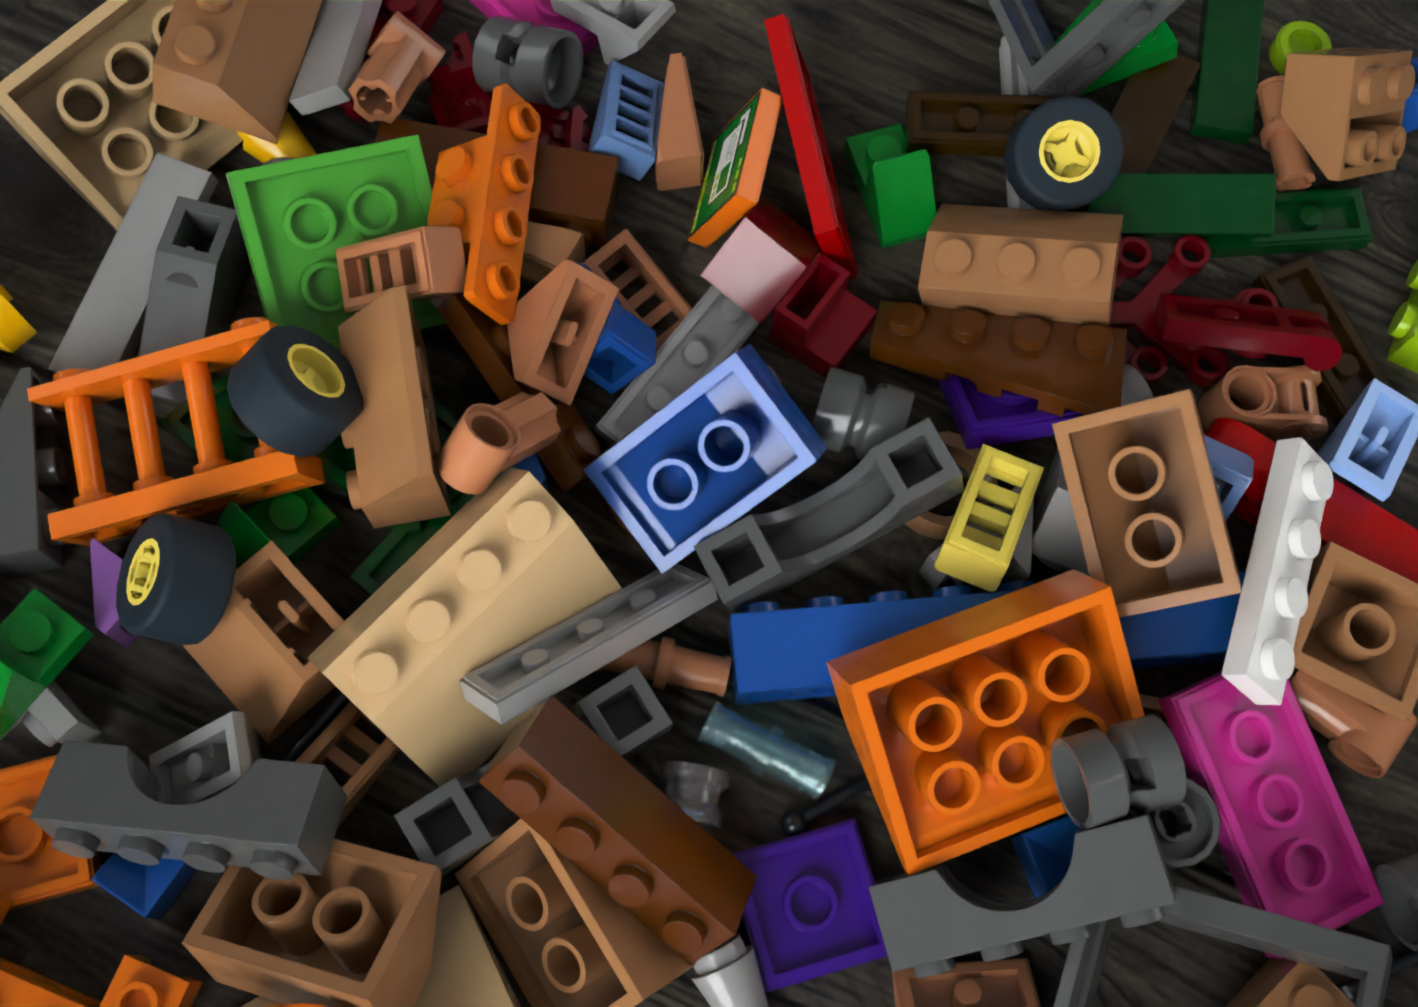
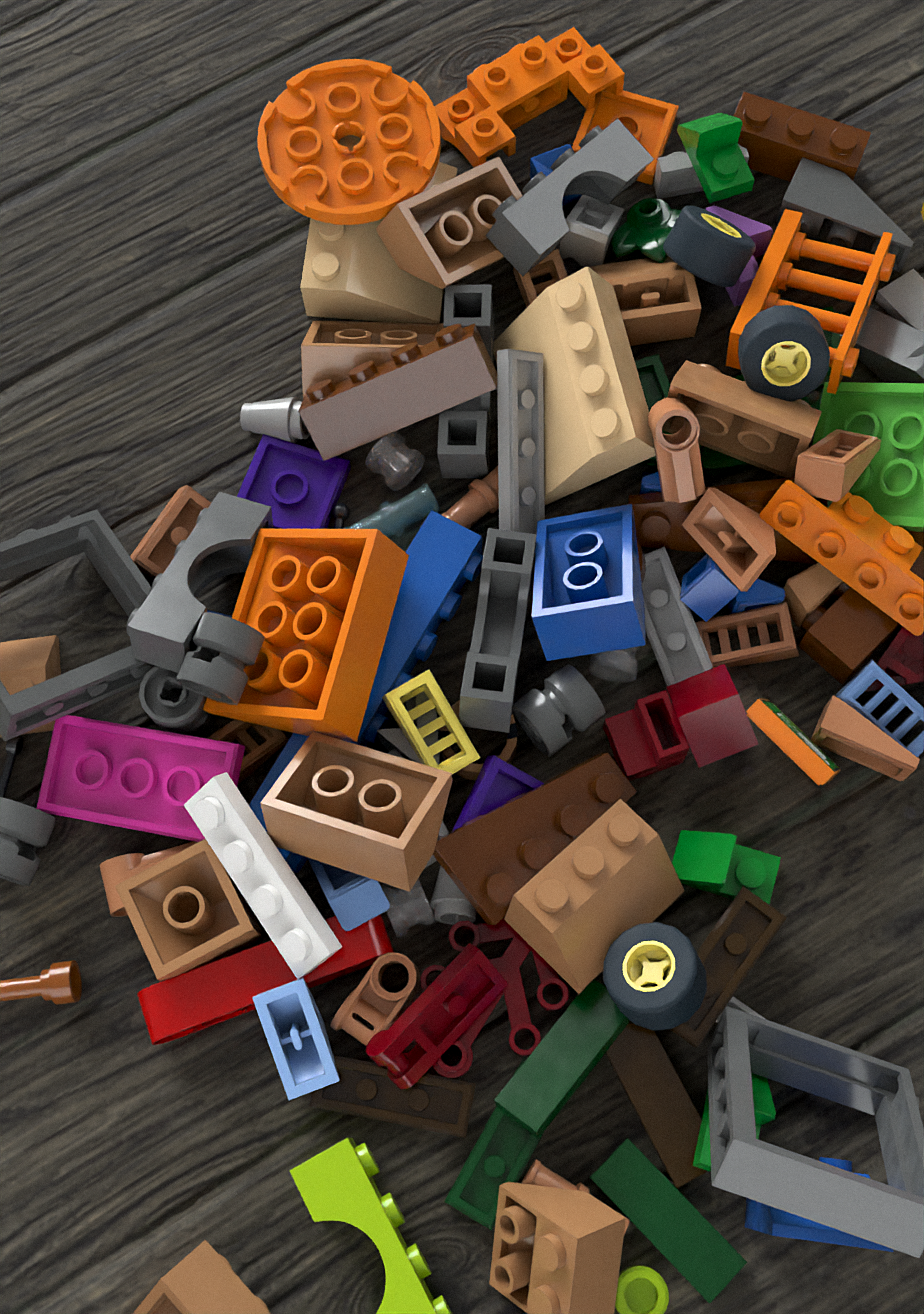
camera: 135 degrees right, 0 degrees up
green slope [216,487,341,569] -> none
red tile [764,14,859,280] -> none
none -> dark green plate [611,198,682,263]

